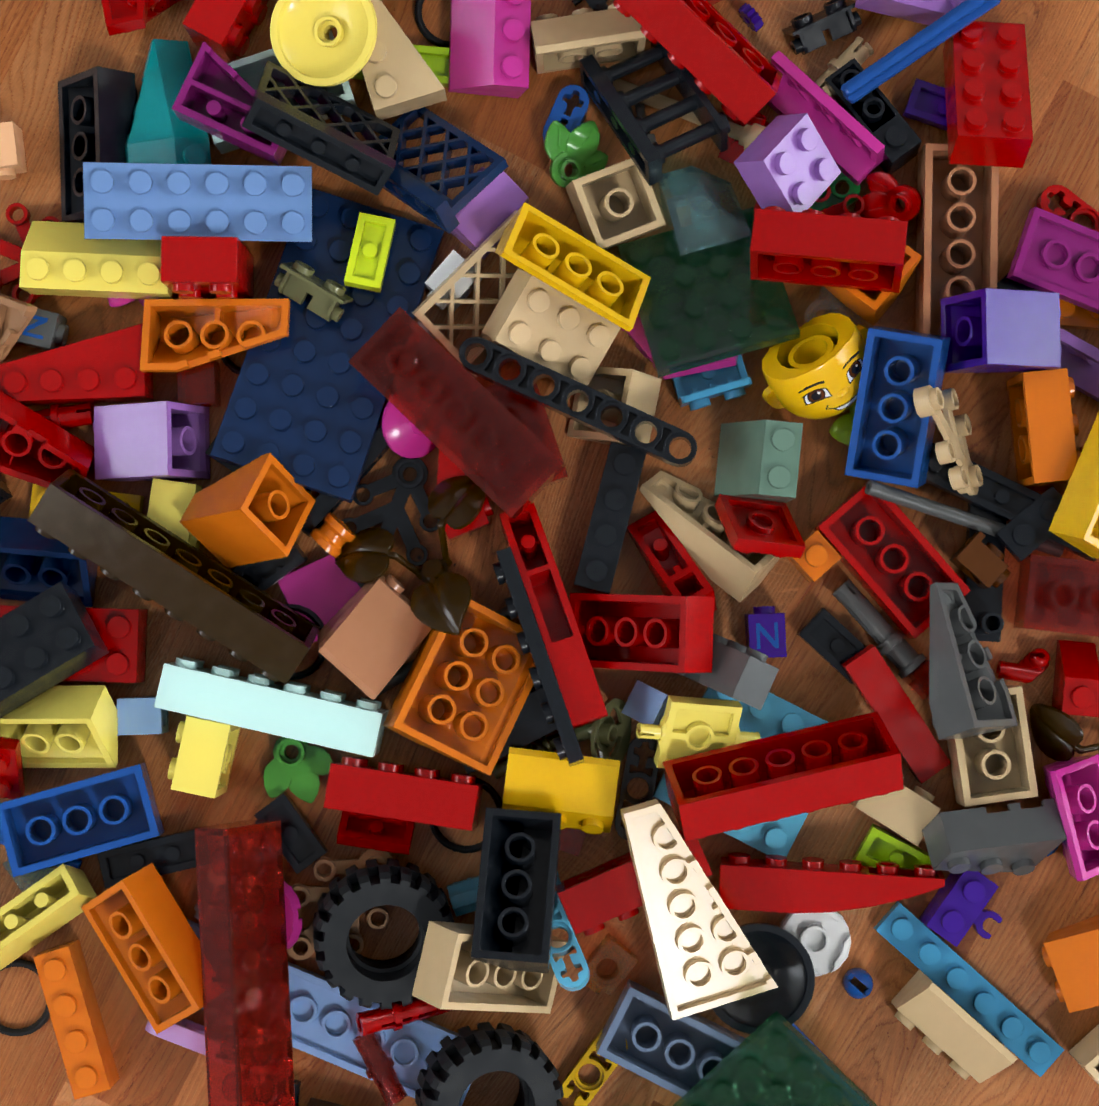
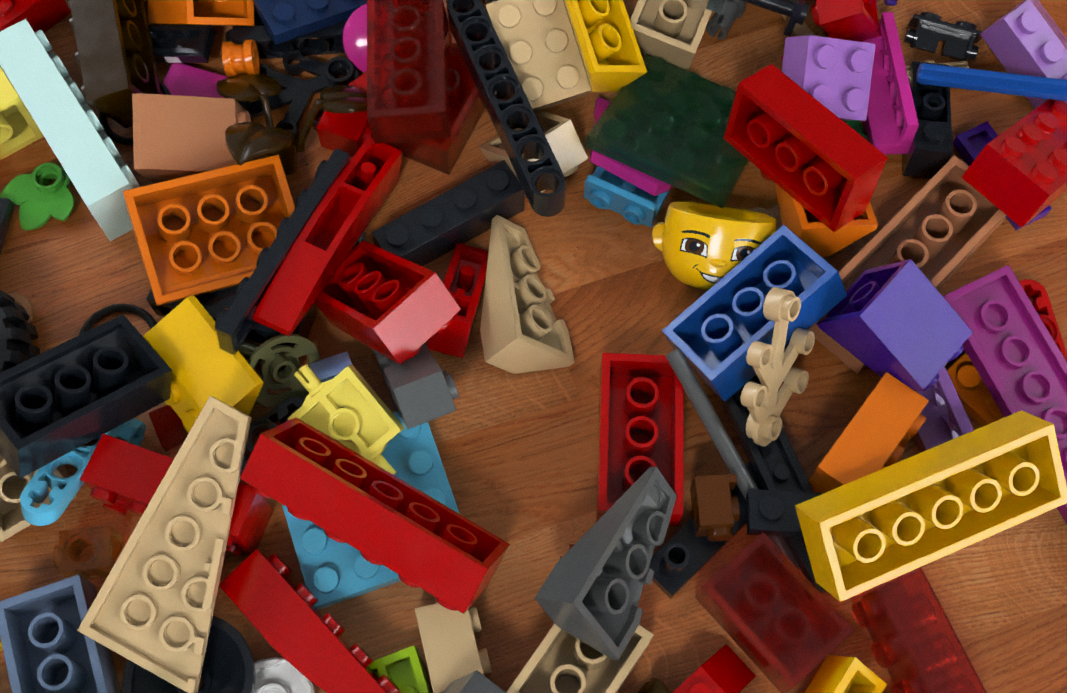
camera: 40 degrees right, 20 degrees down
red brick [323,756,484,831] -> none
red plate [337,811,415,855] -> none
clear light blue slope [658,166,751,255] -> none
sand green slope [714,420,803,503] -> none
red plate [715,494,806,558] -> none
dark purple brick [744,606,787,658] -> none
orange brick [786,530,842,582] -> none
black hinge [797,608,866,684] -> none
dark grey pin [832,579,926,679] -> none
red tile [841,644,951,784] -> none
red plate [854,171,922,229] -> none
red arm [996,648,1050,683] -> none

